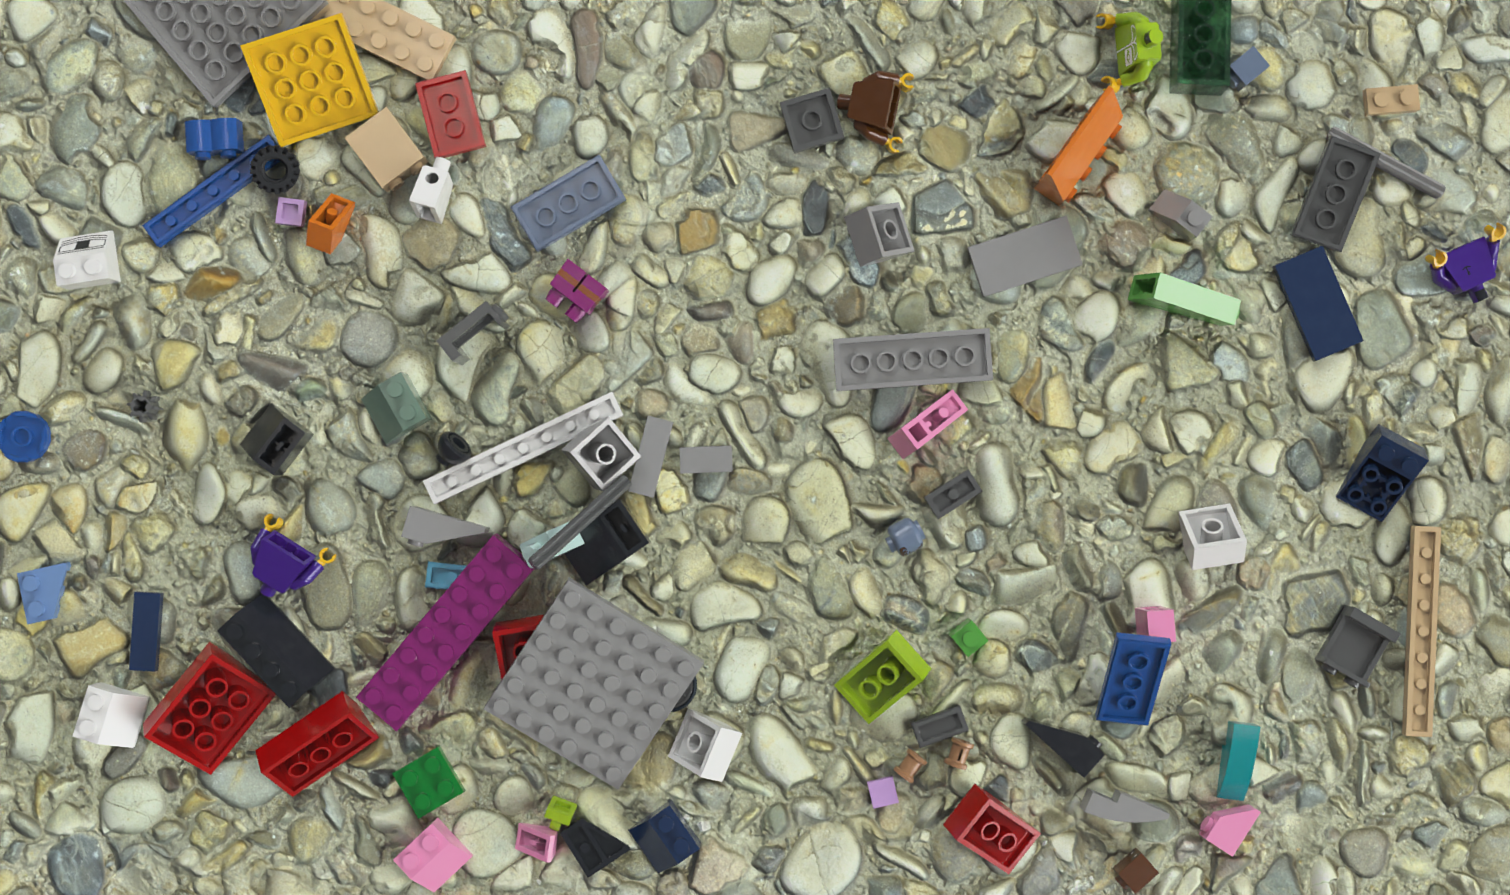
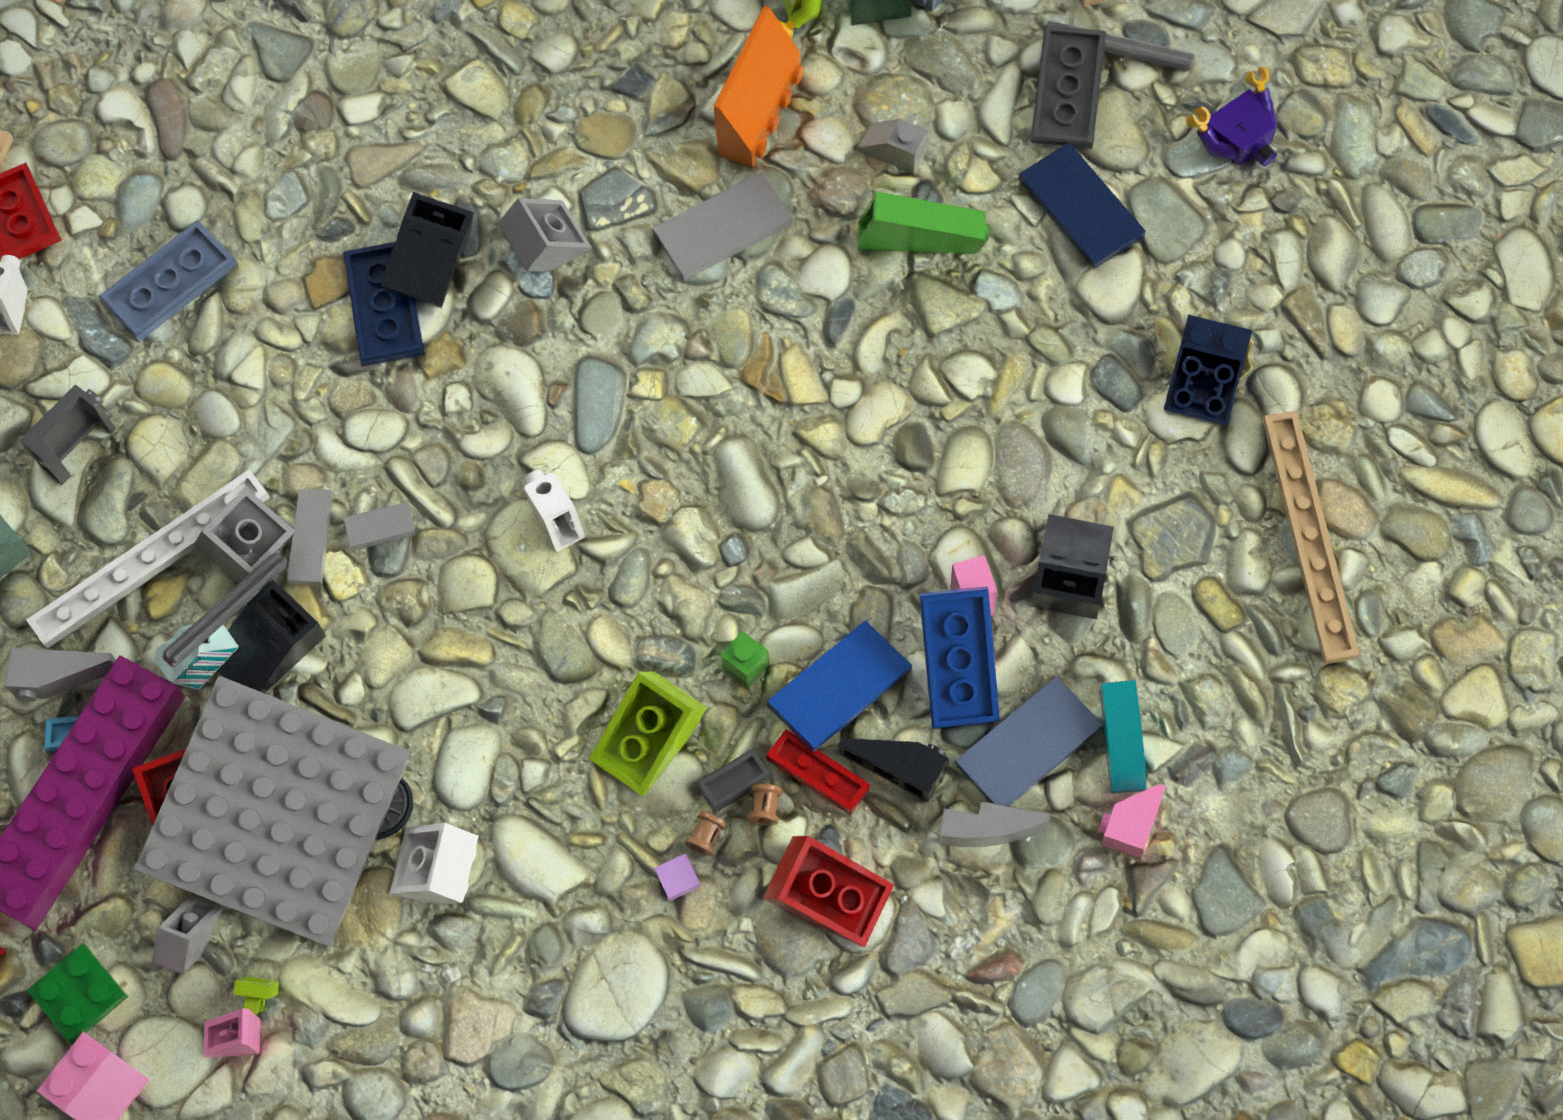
camera: 10 degrees left, 20 degrees down
black brick [436,431,472,466] -> none
magenta hips [546,259,609,323] -> none
black wing [560,818,631,878] -> none
dark blue slope [628,800,701,873] -> none
dark grey plate [780,87,844,154] -> none
light grey plate [833,328,993,392] -> none
reddish brown torso [837,71,914,154] -> none
sand blue head [885,518,926,557] -> none
bright pink slope [887,389,968,459] -> none
dark grey plate [924,469,982,519] -> none
reddish brown brick [1113,847,1159,894] -> none
white slope [1178,503,1247,570] -> none
dark grey panel [1315,605,1400,689] -> none
none -> light grey slope [152,894,223,974]
none -> dark blue tile [343,242,425,367]
none -> black slope [381,192,474,308]
none -> white torso [524,470,585,553]
none -> red plate [766,729,871,816]
none -> blue tile [767,620,912,752]
none -> sand blue tile [955,676,1103,807]
none -> black slope [1030,514,1114,620]

